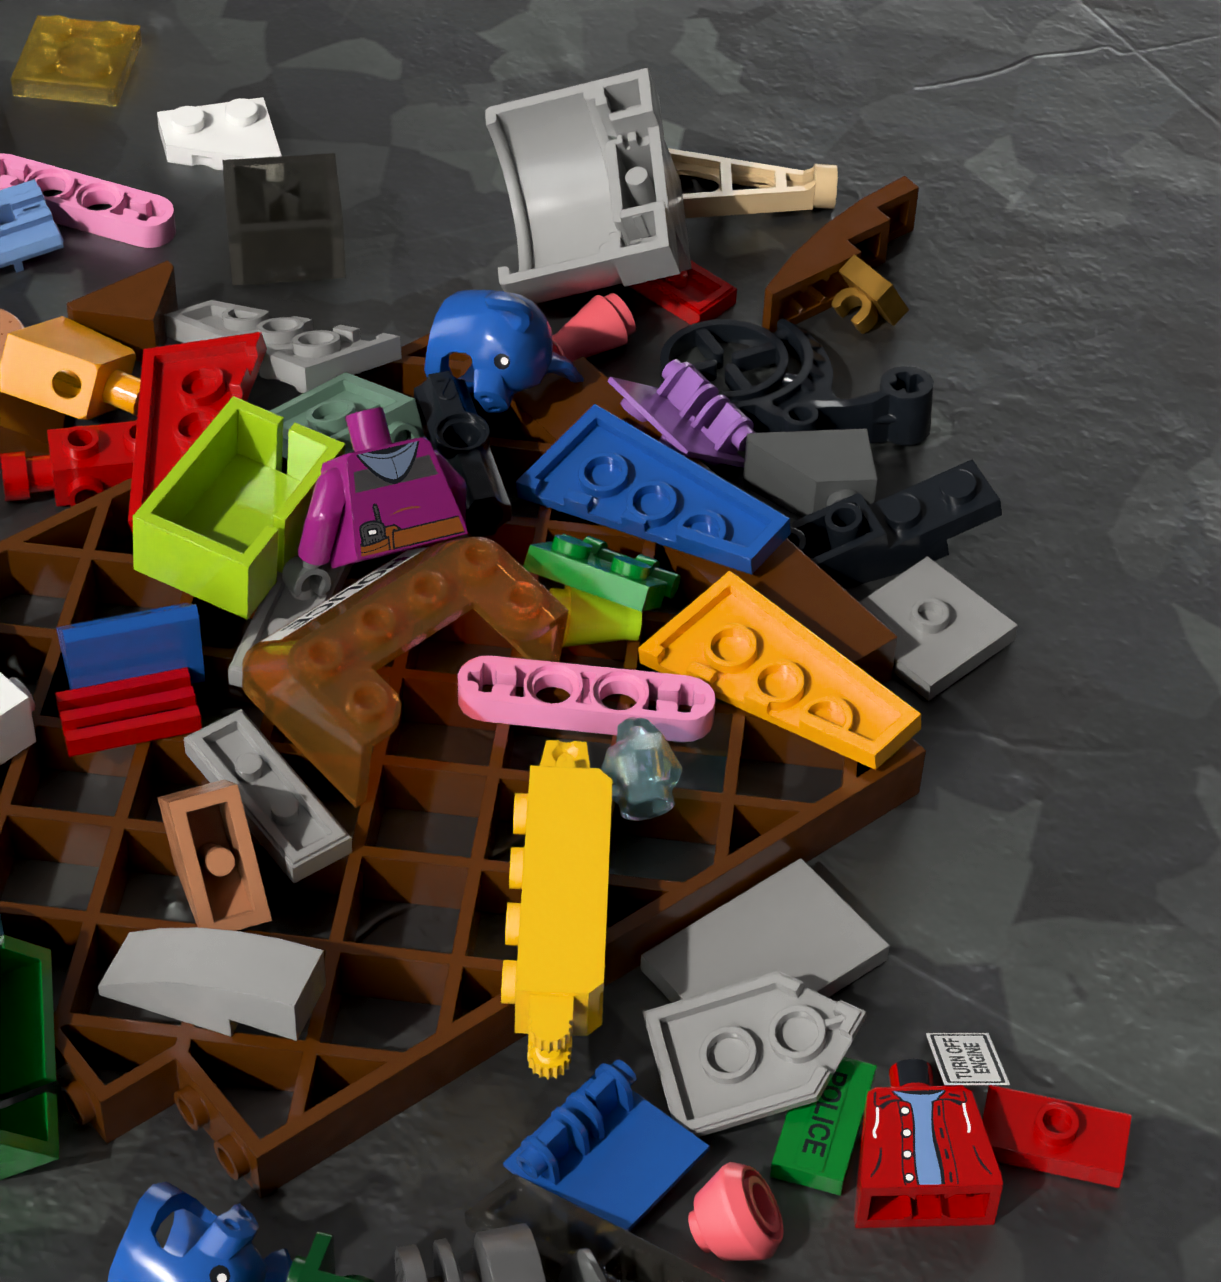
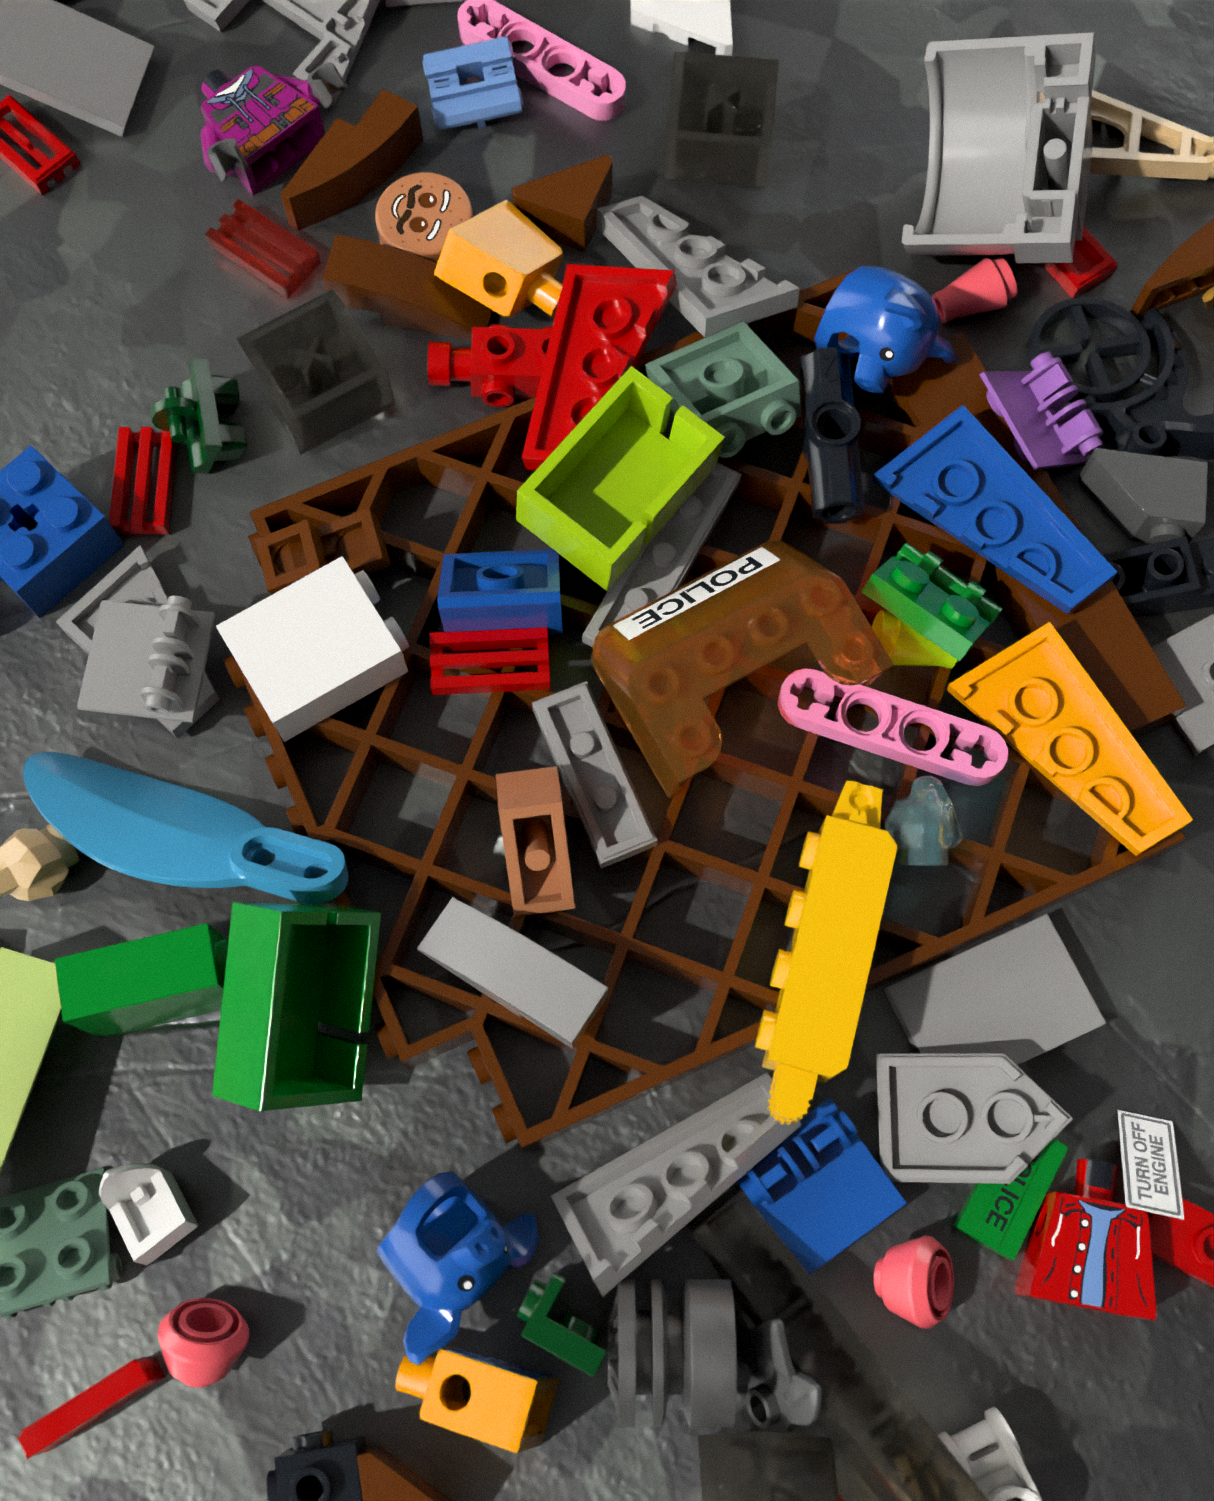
camera: 15 degrees right, 25 degrees up
magenta torso [282,407,473,597] -> none
none -> light grey wing [551,1073,801,1297]

